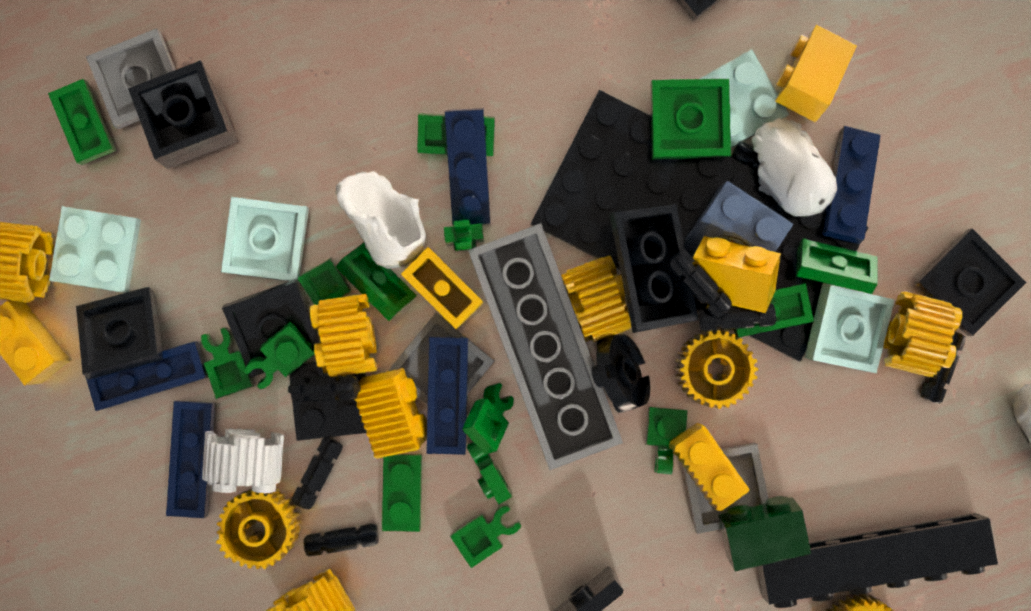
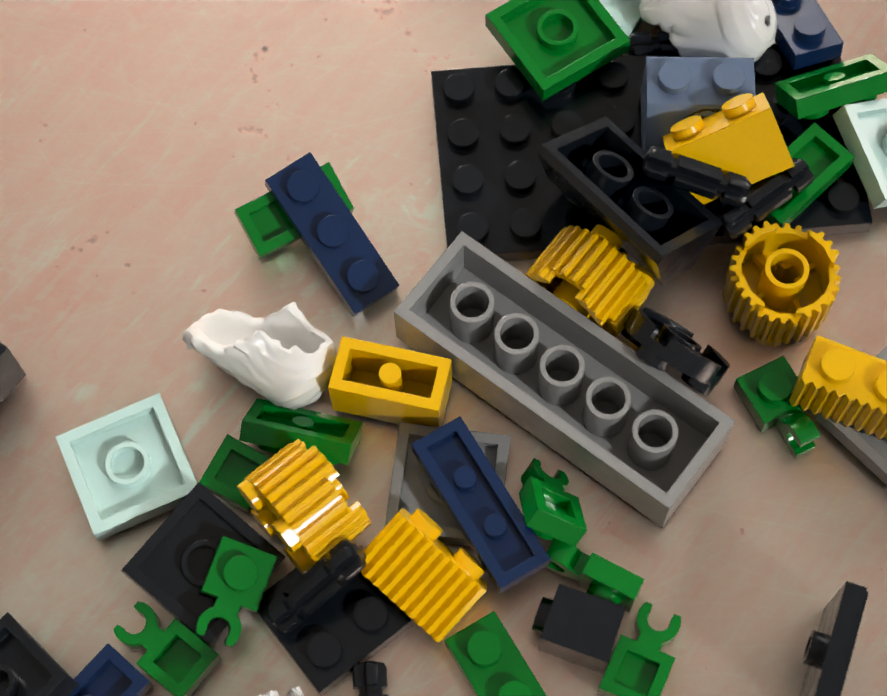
camera: 25 degrees left, 20 degrees down
green plate [444,220,484,251] -> none
none -> black brick [532,583,626,674]

